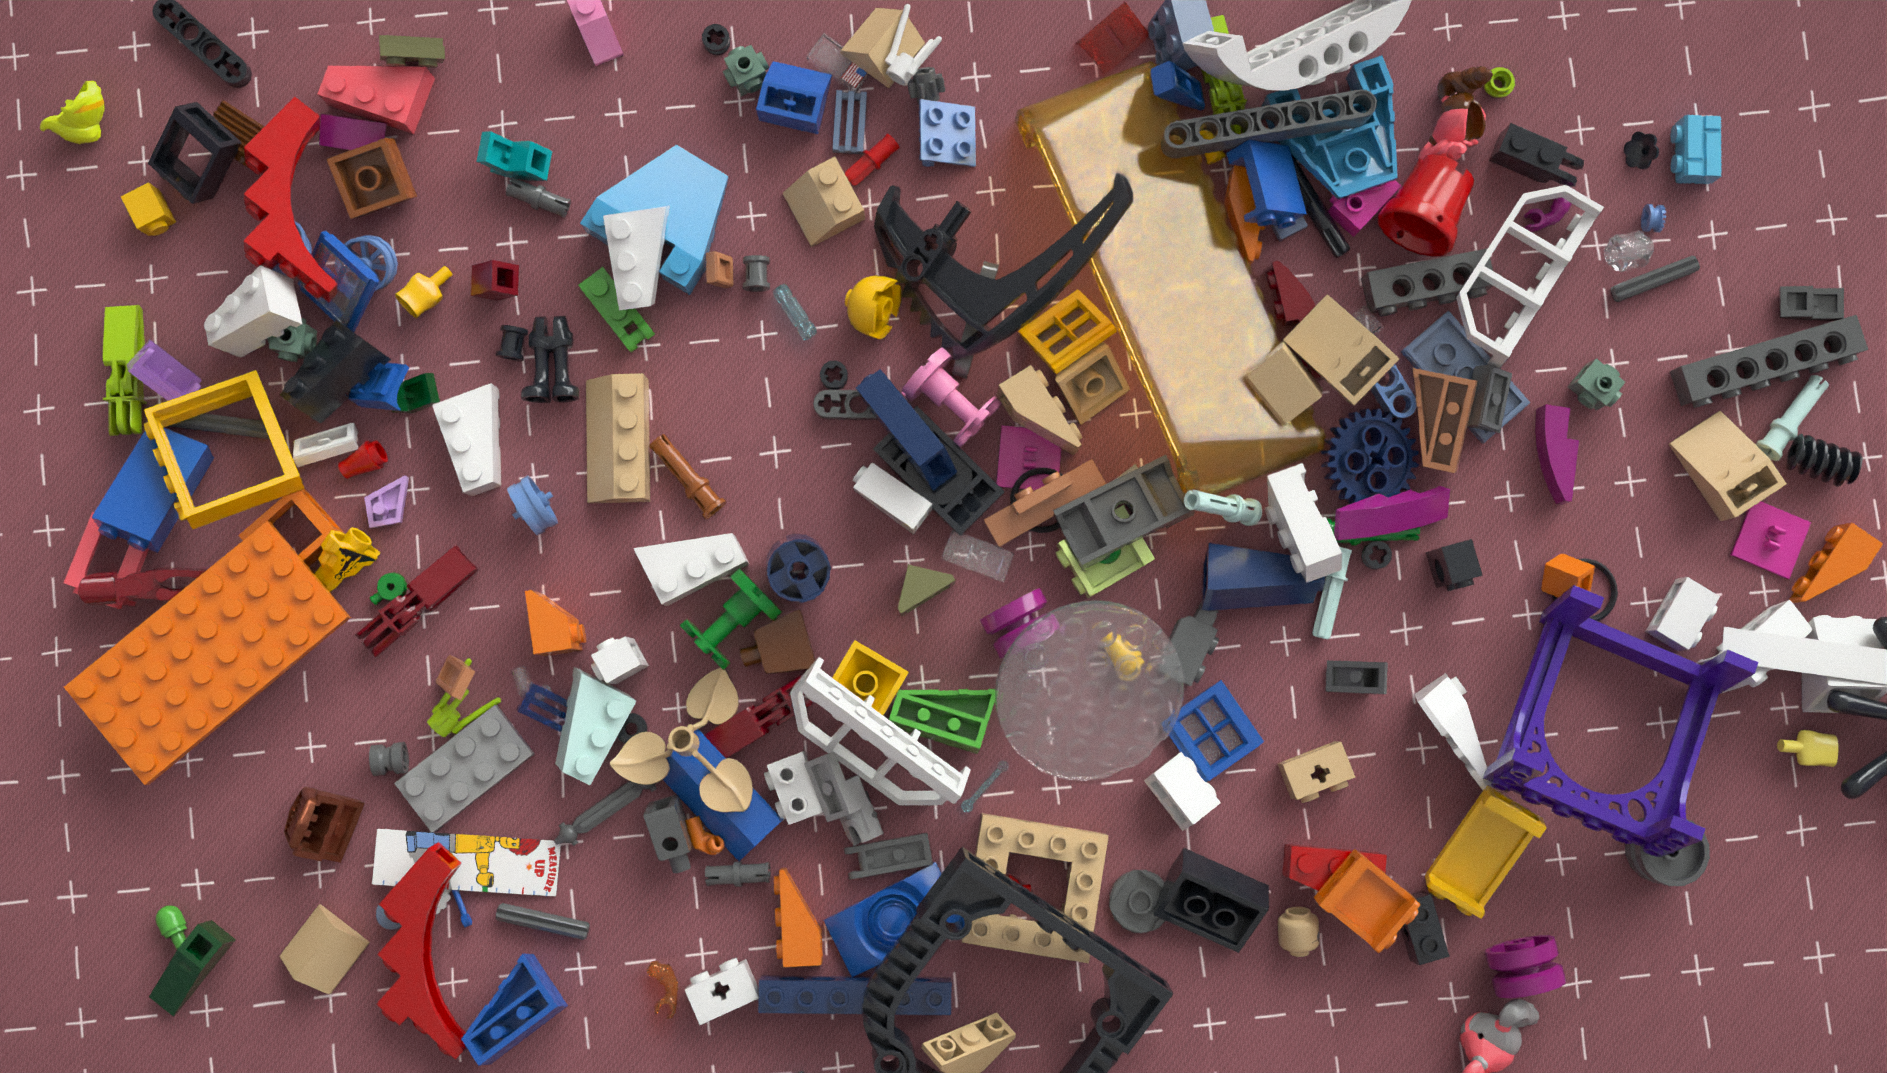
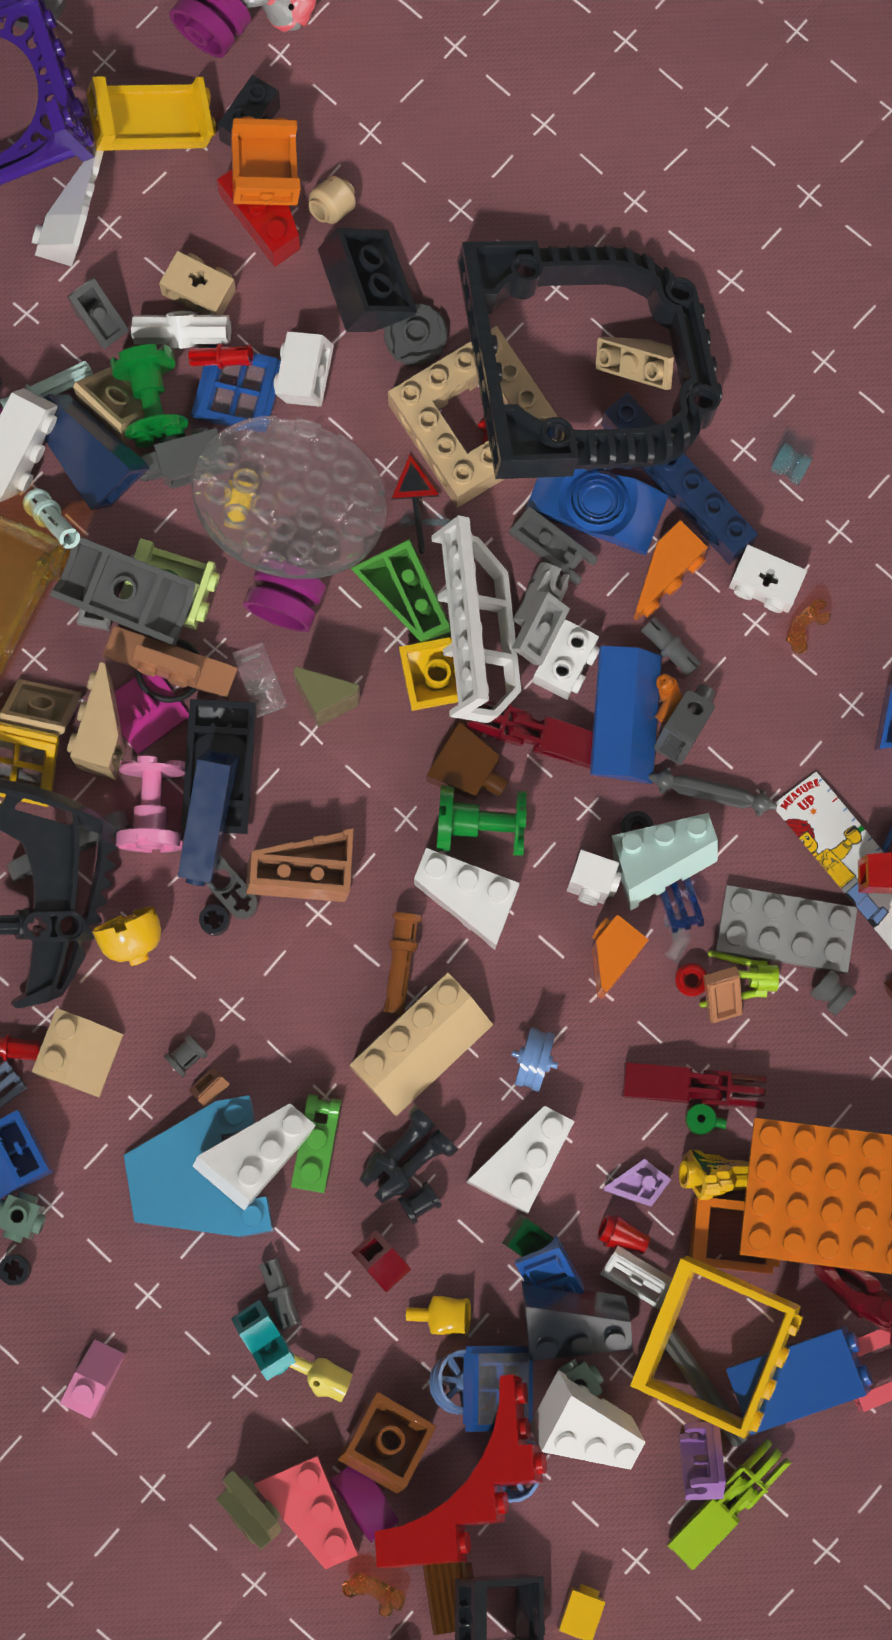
camera: 130 degrees left, 5 degrees down
dark grey axle [496,903,590,940] -> none
tan plant [610,668,753,812] -> none
dark blue cylinder [766,534,831,603] -> none
clear light blue axle [773,284,817,340] -> none
white slope [853,463,932,535] -> none
none -> tan slope [73,367,144,444]
none -> green piece [110,344,188,447]
none -> white piece [131,311,232,348]
none -> red axle [188,343,254,369]
none -> nougat wedge [246,828,354,902]
none -> light yellow piece [289,1354,353,1402]
none -> clear orange piece [342,1573,405,1617]
none -> piece [391,454,439,554]
none -> red plate [675,963,707,997]

